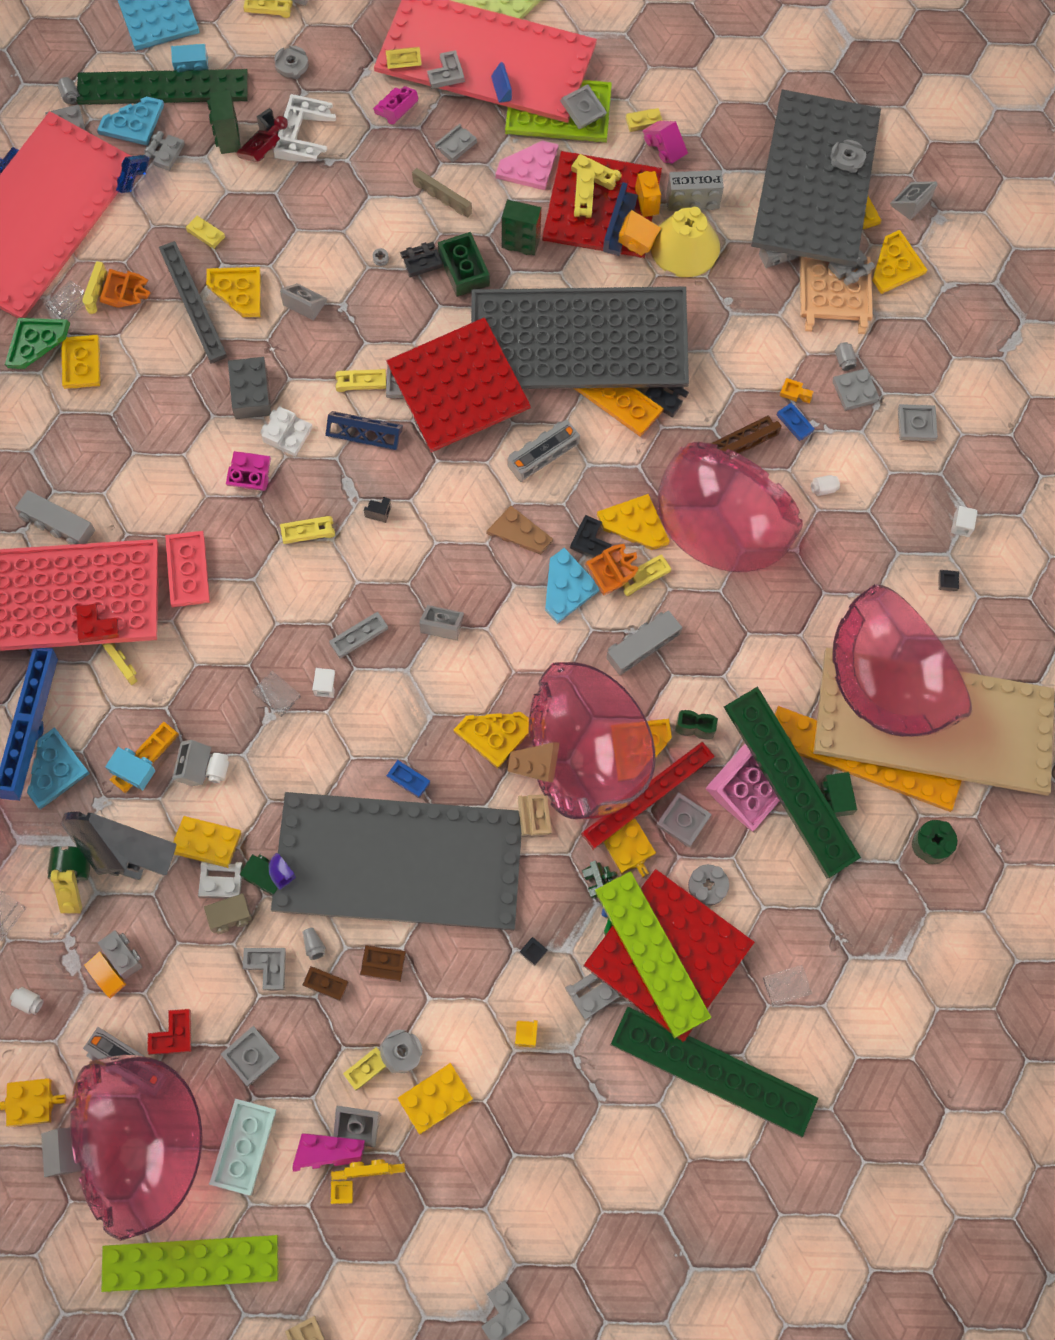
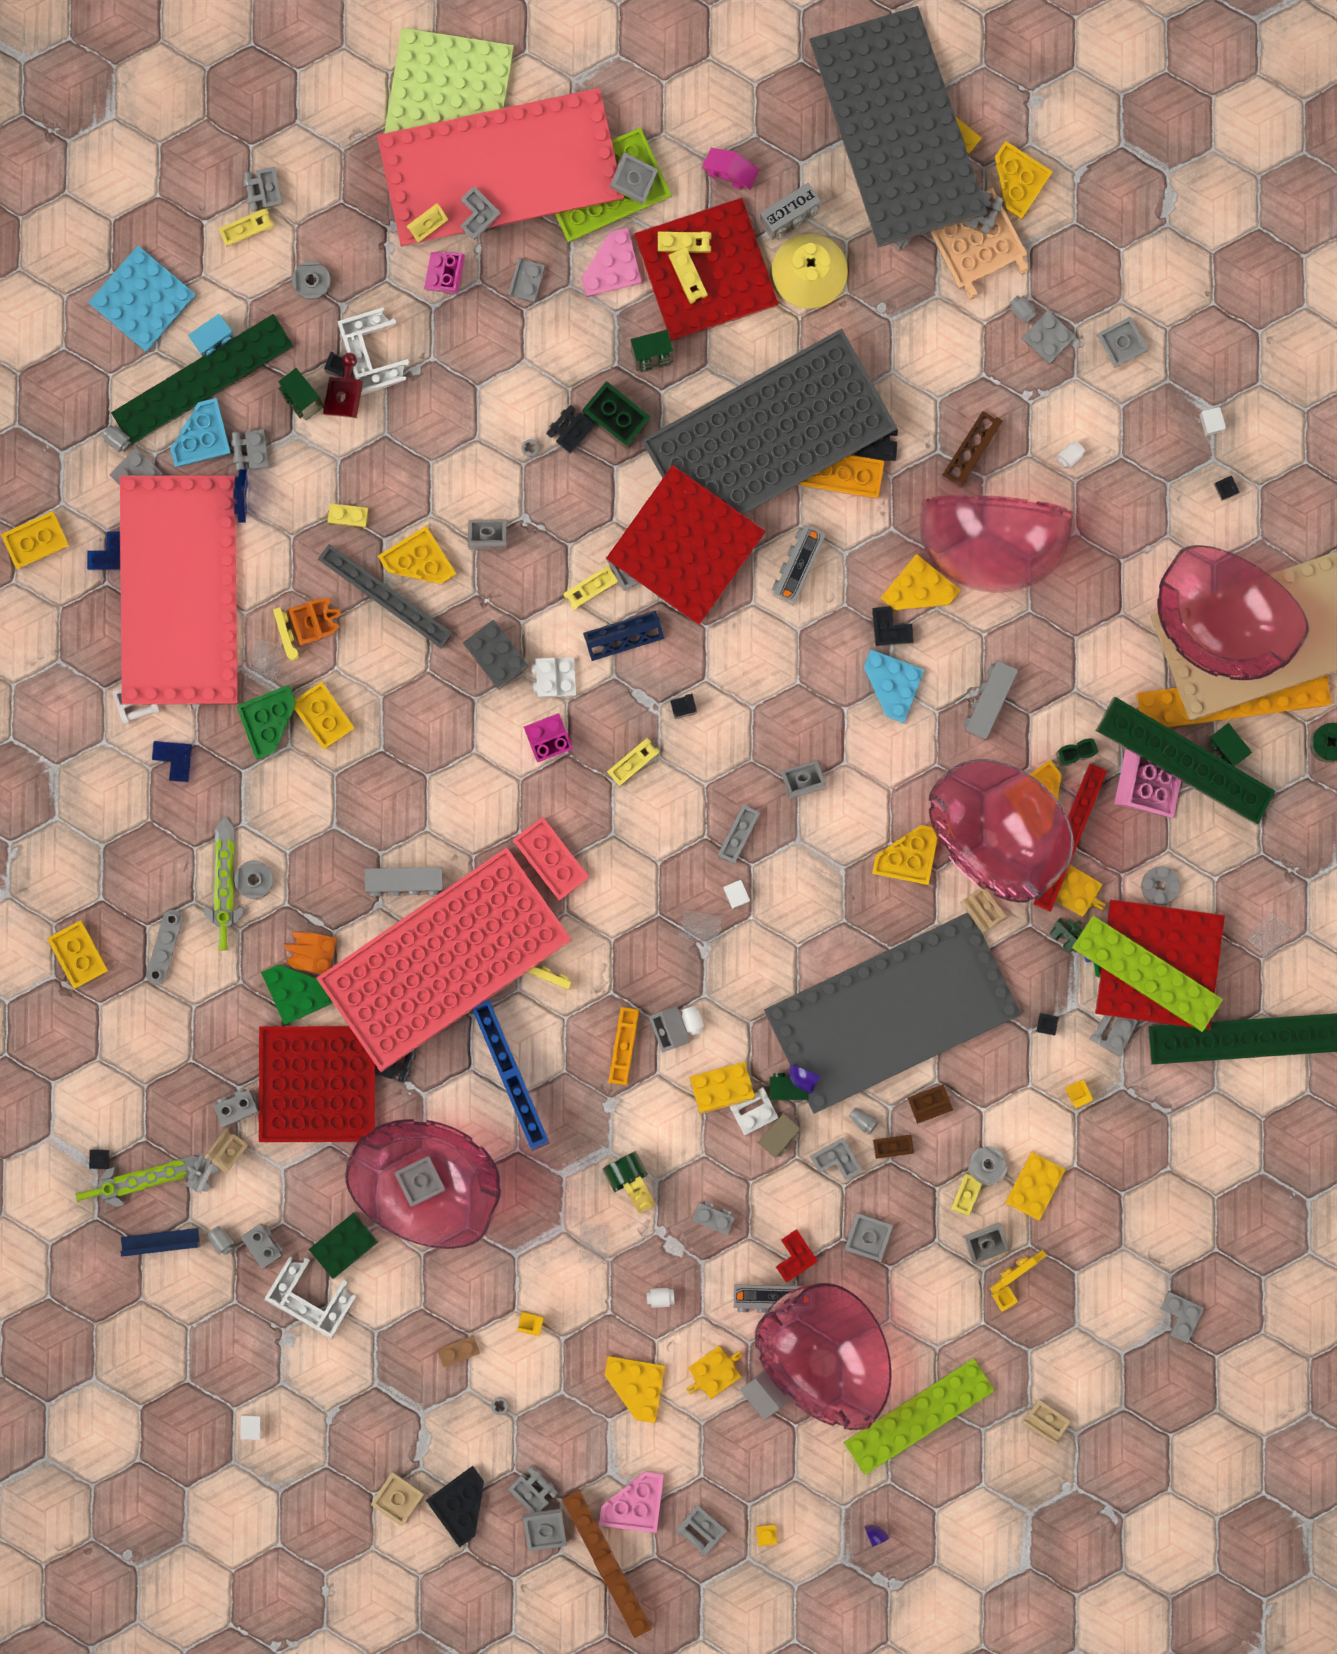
camera: 30 degrees left, 15 degrees up
medium azure plate [27,727,90,810] -> none
black windscreen [61,811,176,880] -> none
red plate [76,604,119,643] -> none
light orange slope [84,951,126,999] -> none
medium azure brick [105,747,156,791] -> none
light aqua plate [209,1099,277,1196] -> none
dark pink wing [292,1133,365,1172] -> none
blue plate [386,760,430,798] -> none
dark tan plate [412,168,472,218] -> none
medium nougat wing [486,506,553,555] -> none
blue slope [491,62,512,103] -> none
medium nougat wing [508,742,559,782] -> none
orange plate [585,543,639,596] -> none
dark blue fence [603,182,638,256] -> none
light orange torso [618,210,661,256] -> none
light yellow plate [622,554,671,596] -> none
light yellow plate [625,108,663,132] -> none
light orange torso [635,171,661,217] -> none
light grey plate [656,792,712,848] -> none
blue plate [777,402,815,441] -> none
light orange plate [780,378,814,403] -> none
light grey plate [830,140,866,173] -> none
light grey slope [890,181,938,220] -> none

